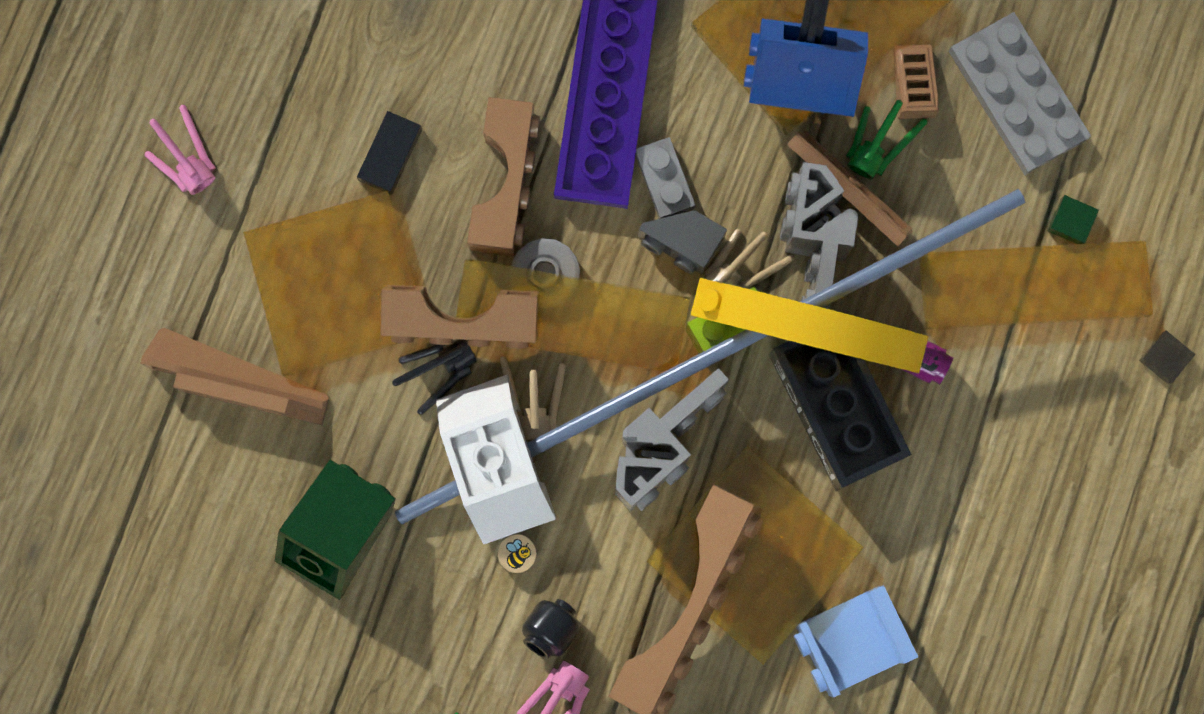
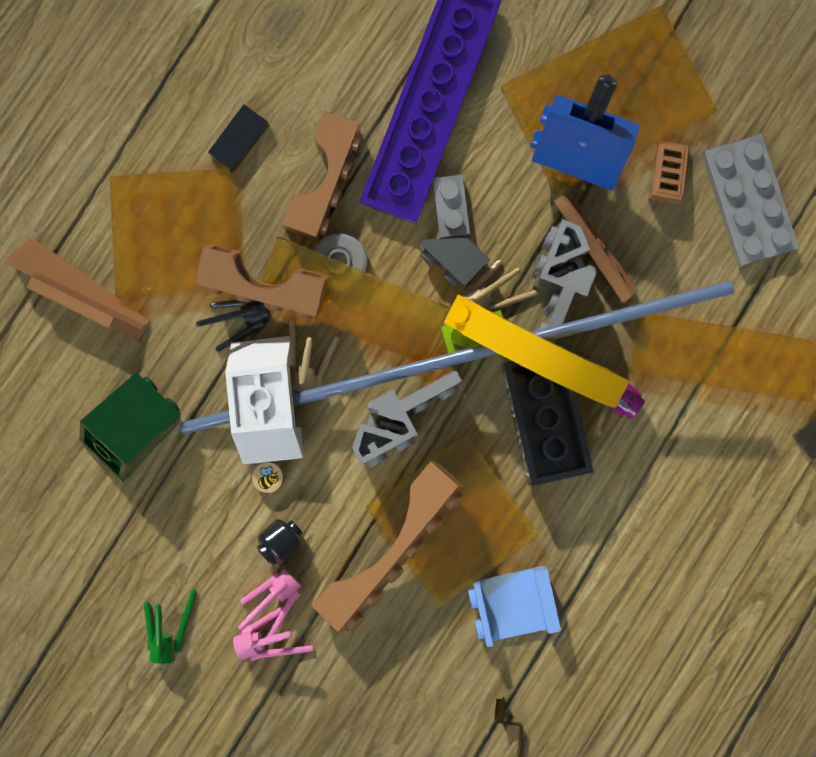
camera: 15 degrees right, 5 degrees up
bright pink plant [145,105,216,195] -> none
green plant [846,100,928,180] -> none
dark green tile [1047,195,1099,246] -> none

